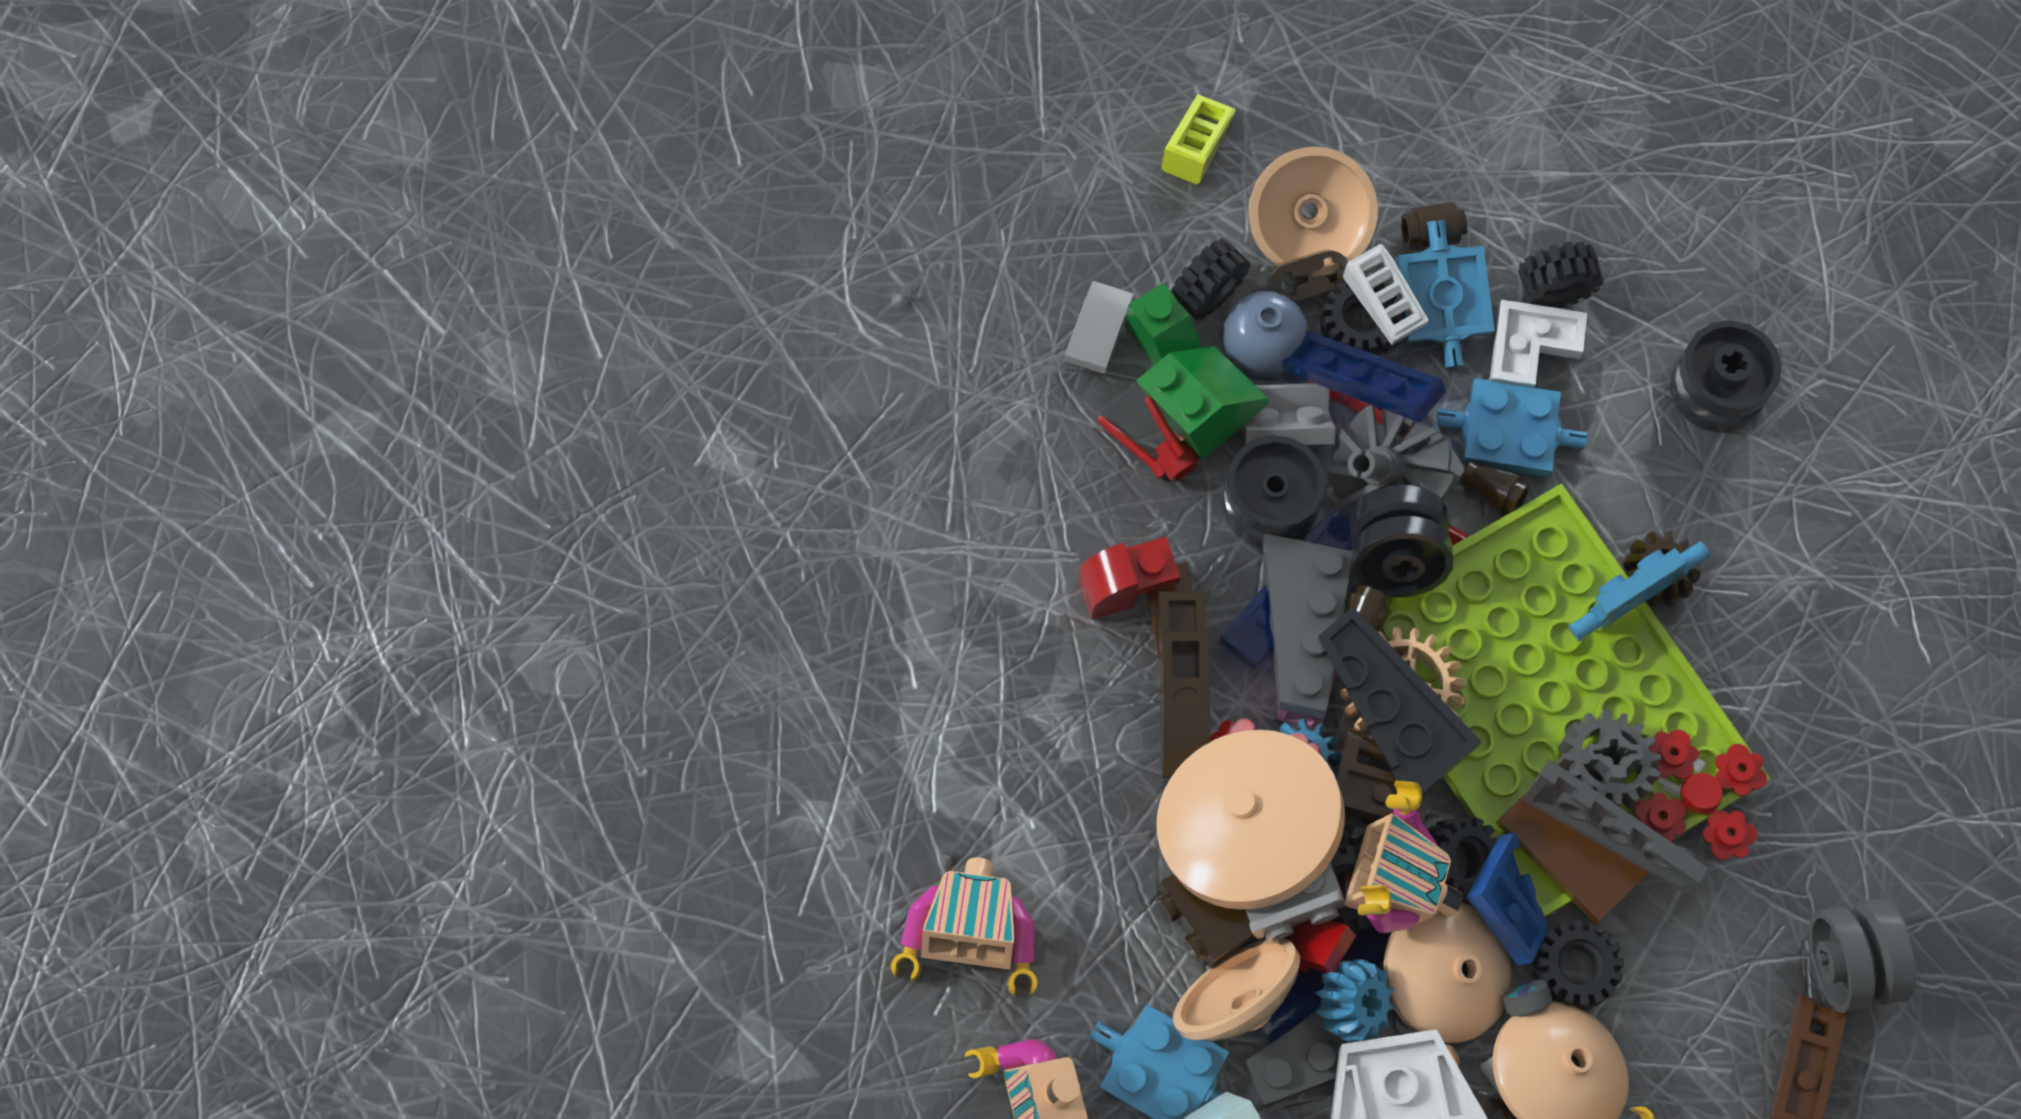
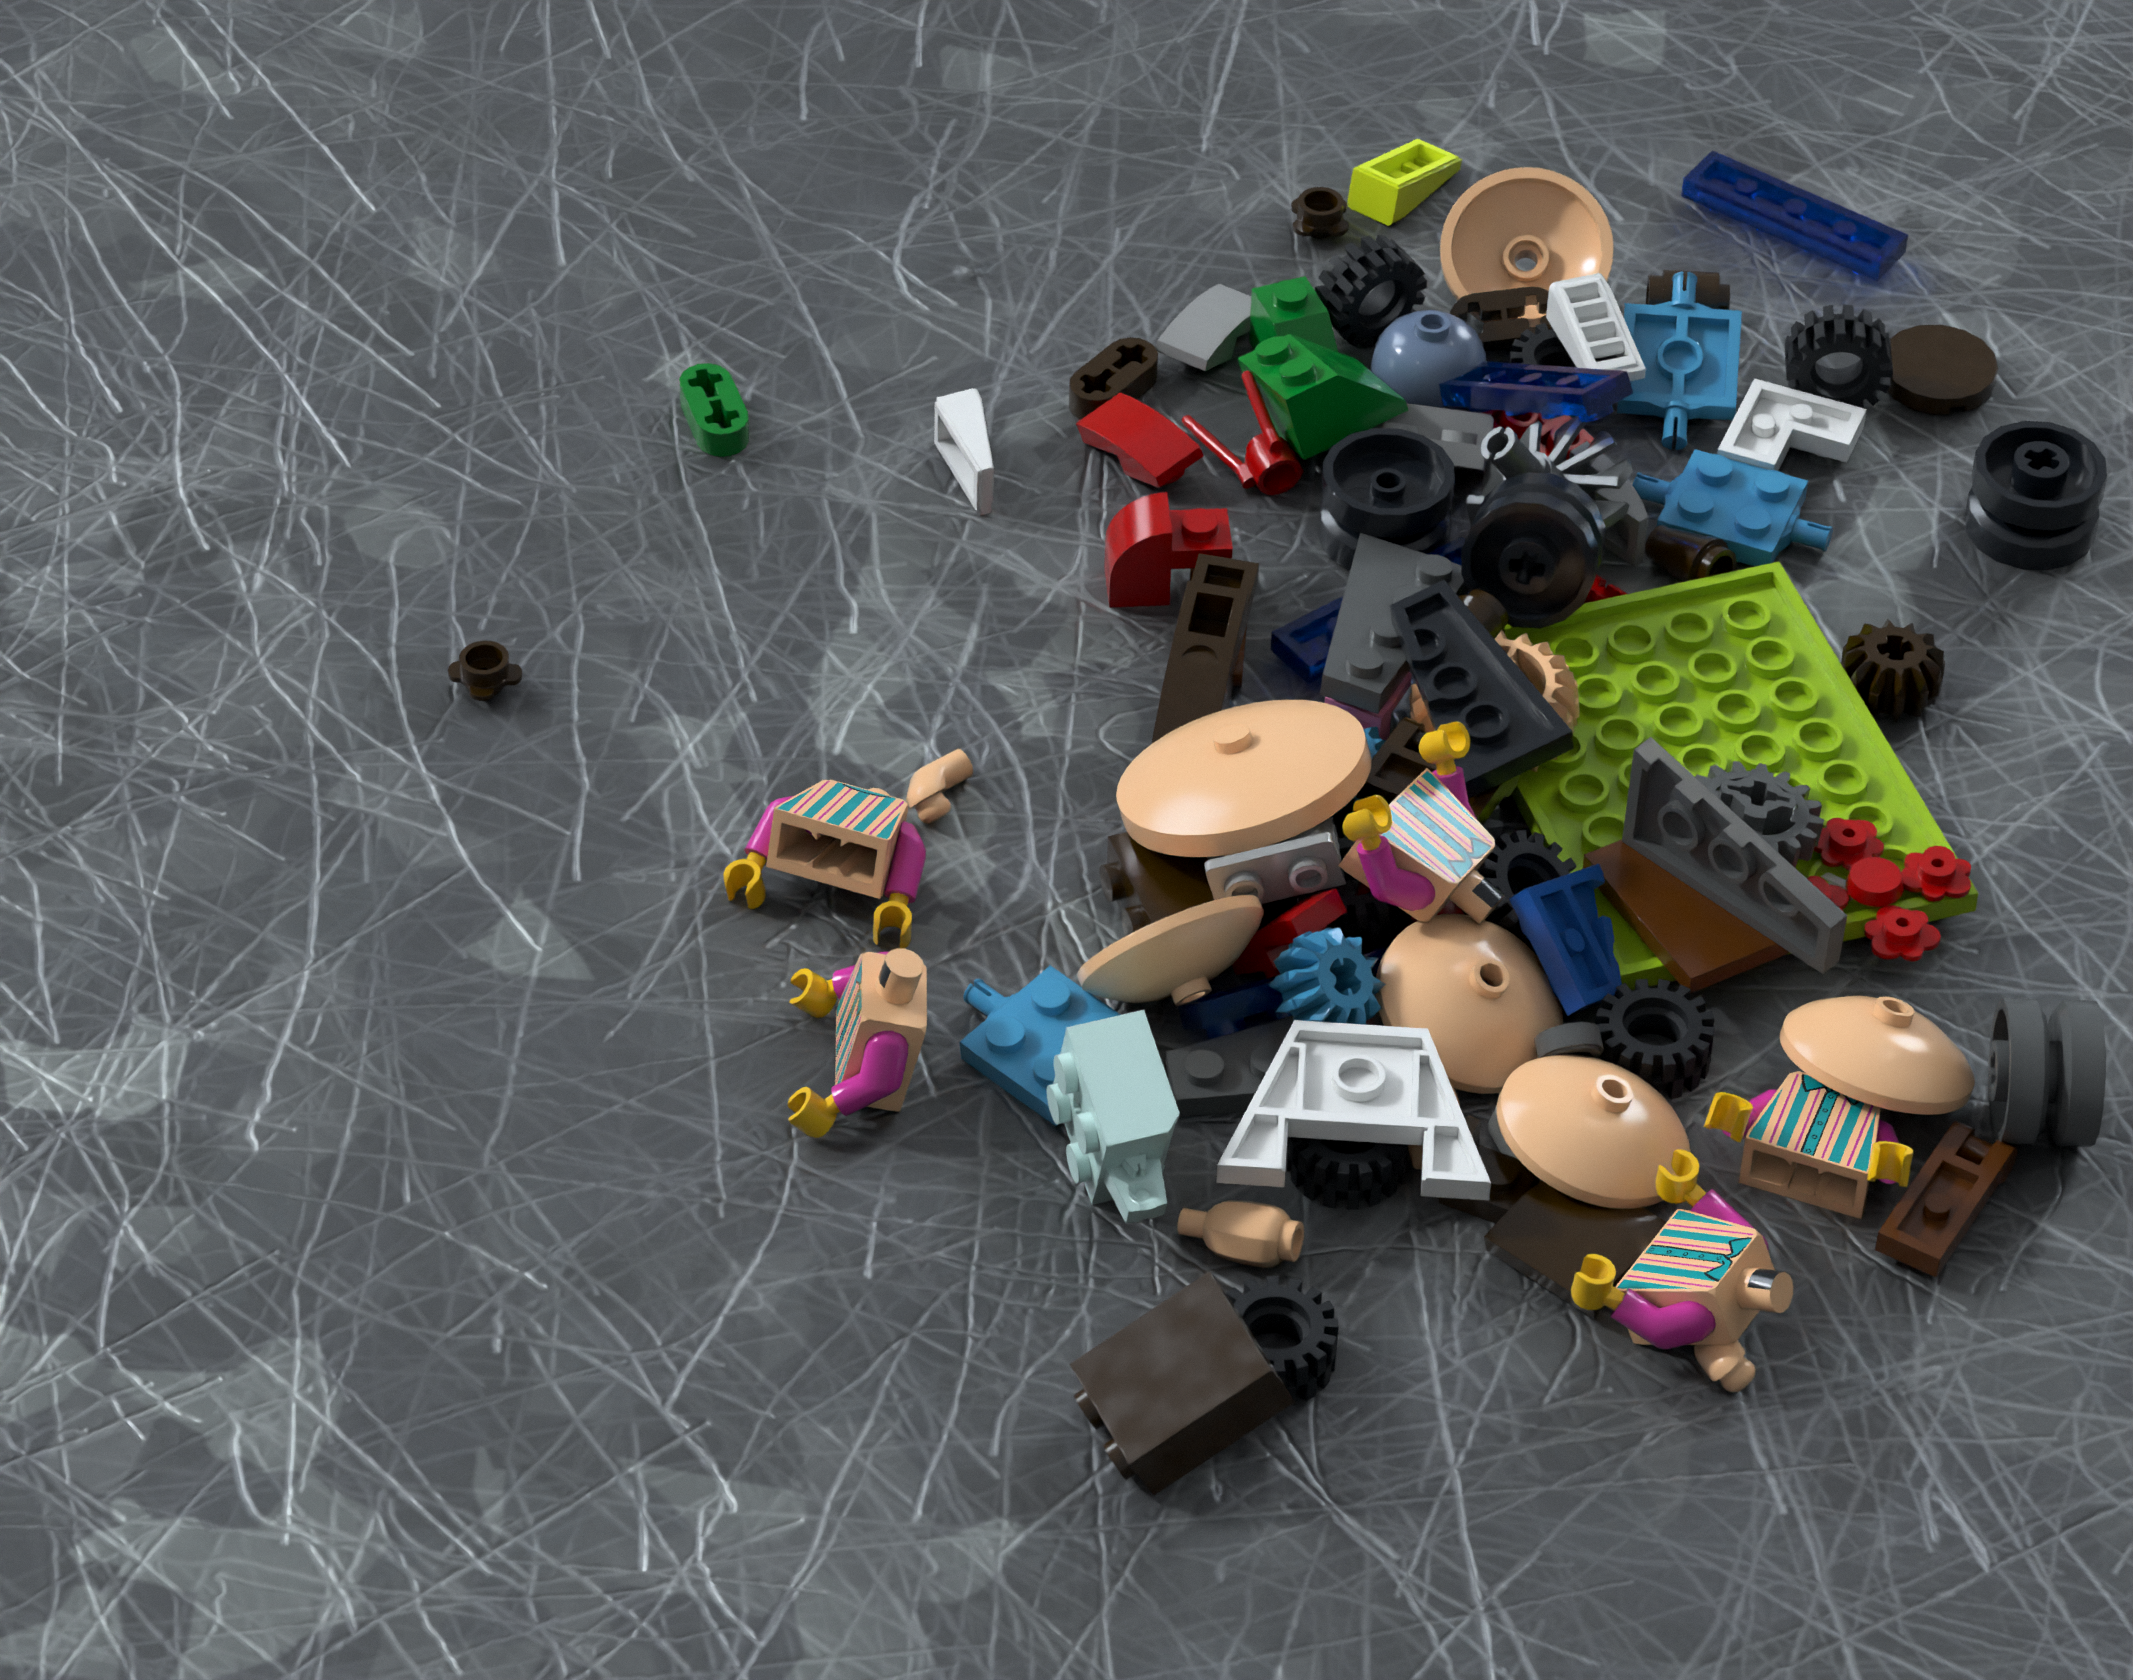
camera: 15 degrees right, 25 degrees down
dark azure plate [1568,541,1711,642] -> none
none -> dark brown plate [448,641,523,701]
none -> green beam [679,363,749,457]
none -> light nougat arm [906,749,973,824]
none -> white slope [934,389,994,516]
none -> dark brown beam [1069,337,1158,420]
none -> red slope [1076,392,1204,488]
none -> dark brown plate [1291,187,1349,238]
none -> clear blue plate [1681,150,1908,282]
none -> torso [1703,1071,1913,1219]
none -> light nougat dish [1780,996,1975,1115]
none -> dark brown tile [1888,325,1998,415]

